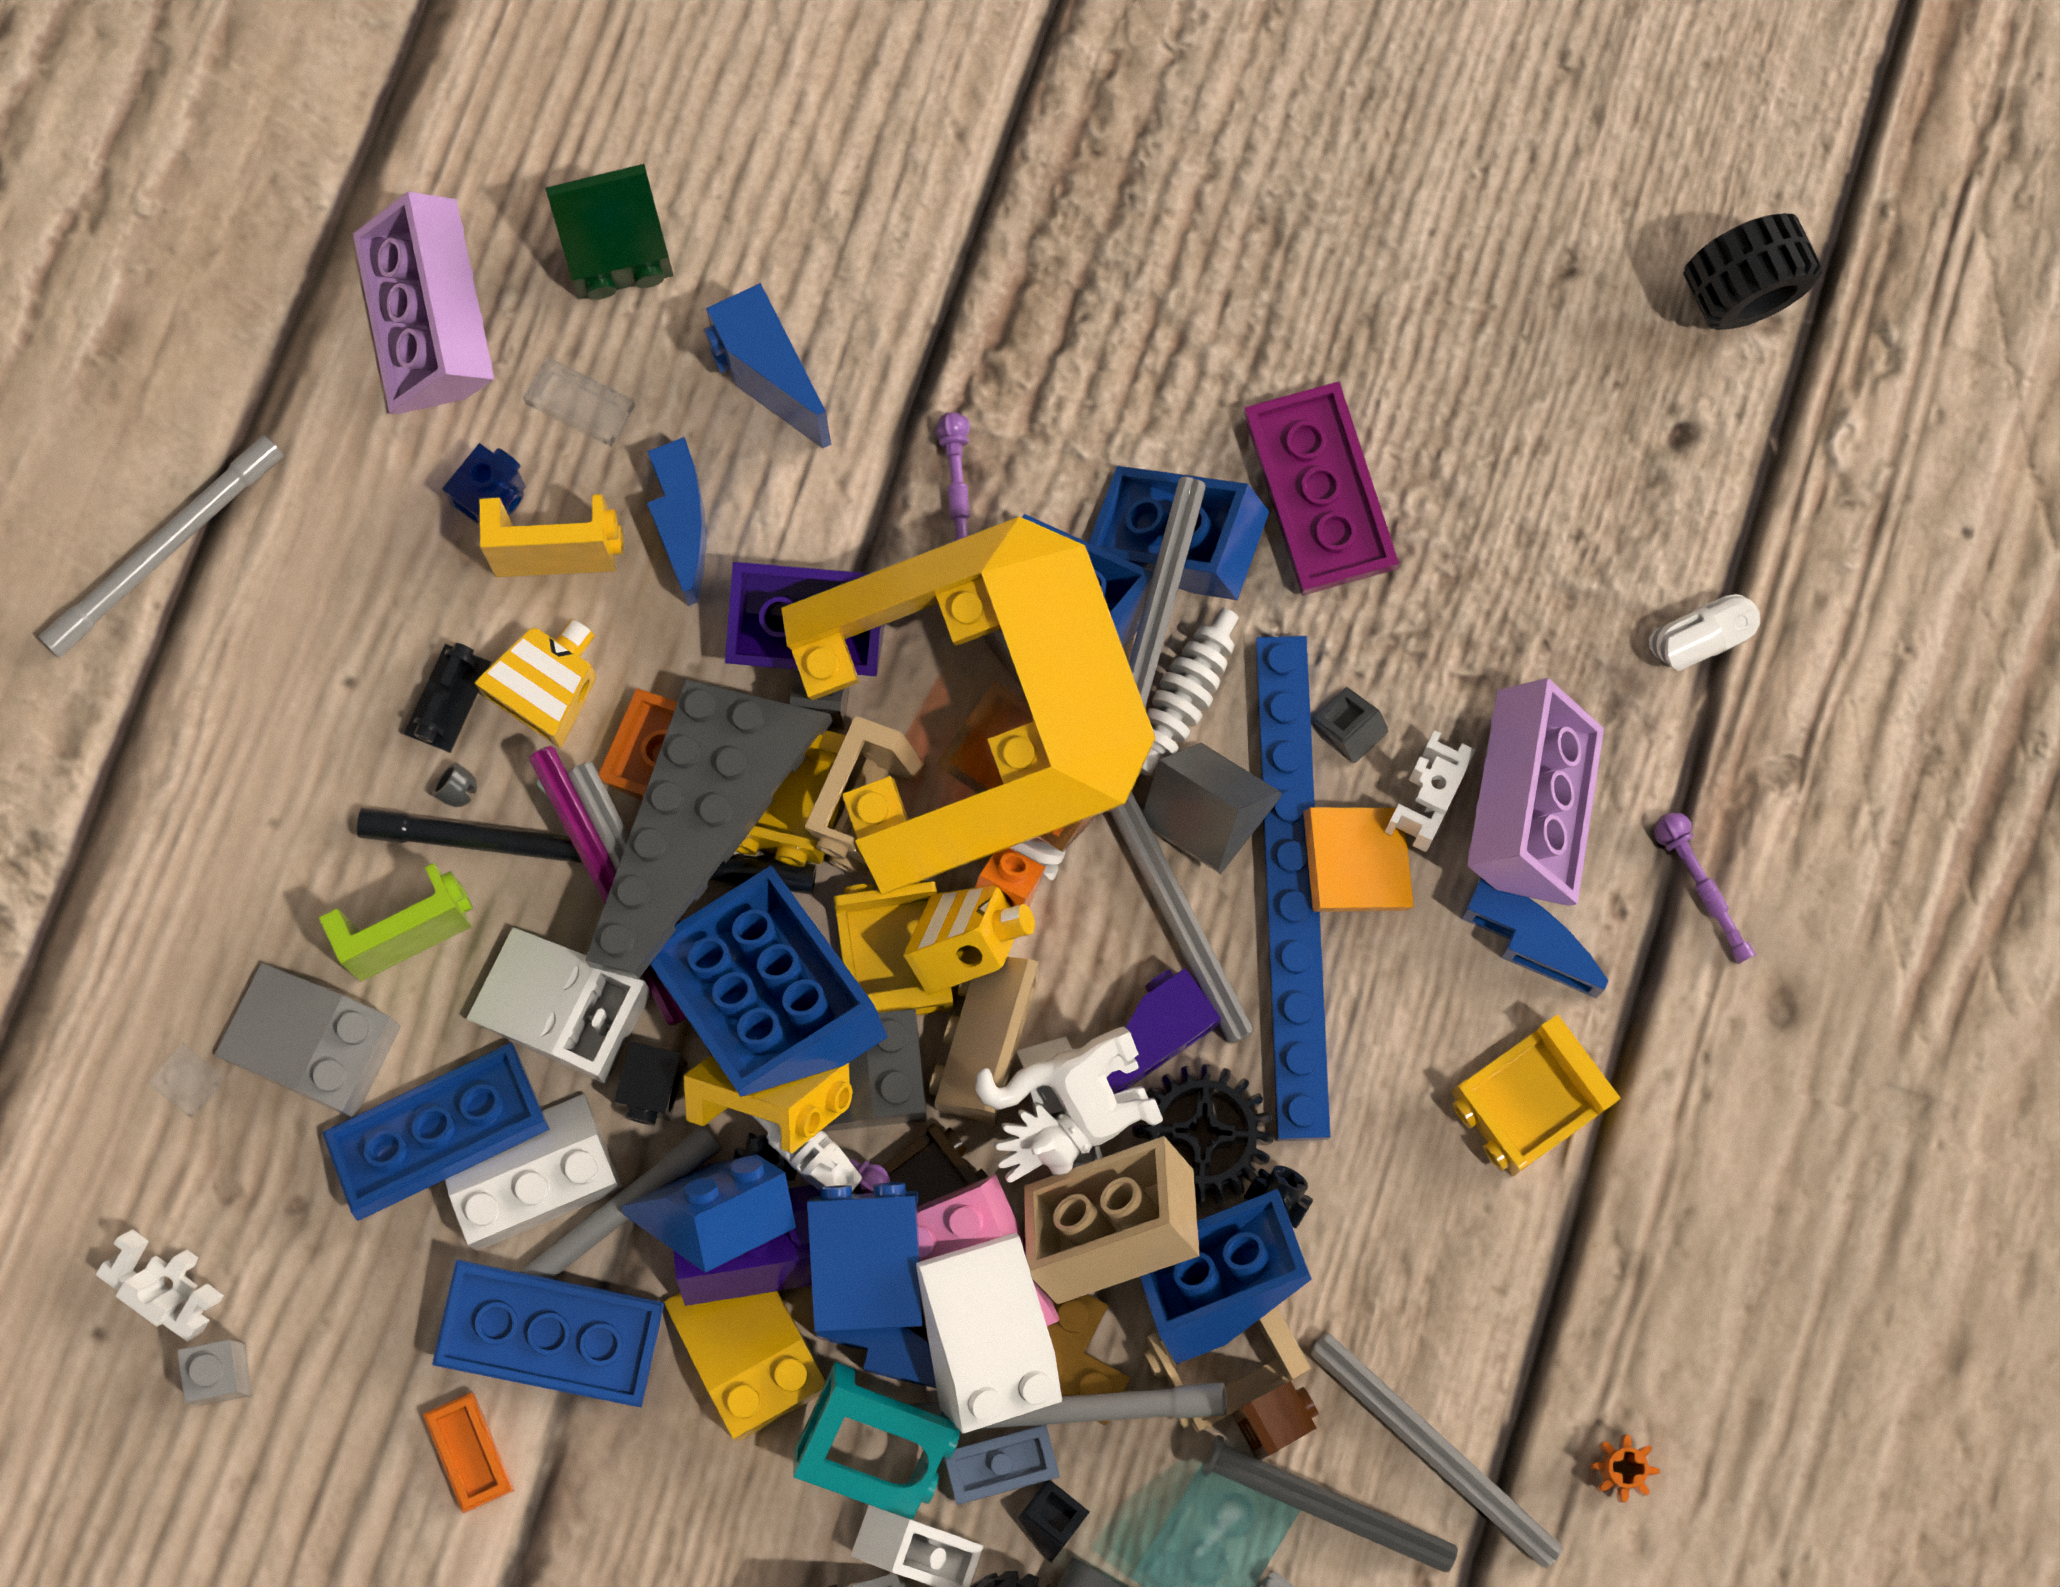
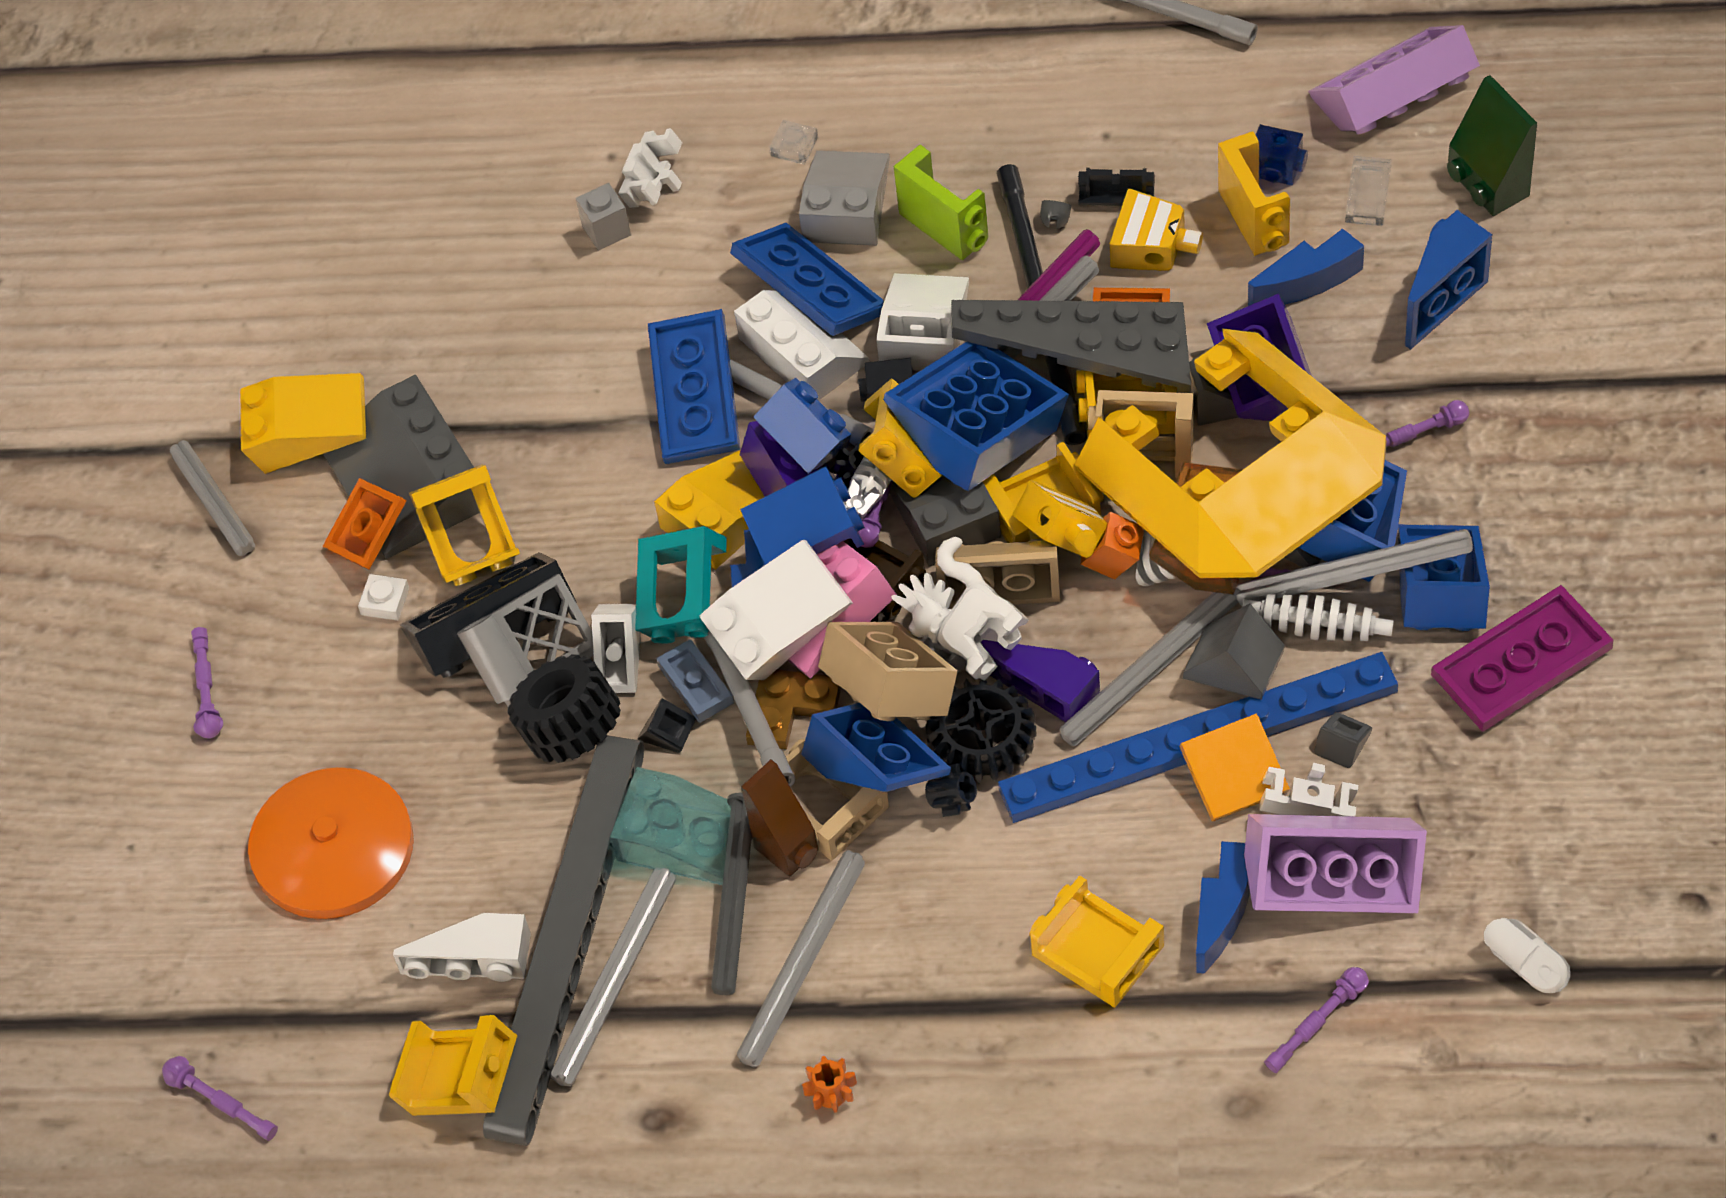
camera: 80 degrees right, 20 degrees down
orange tile [423,1392,515,1513] -> none

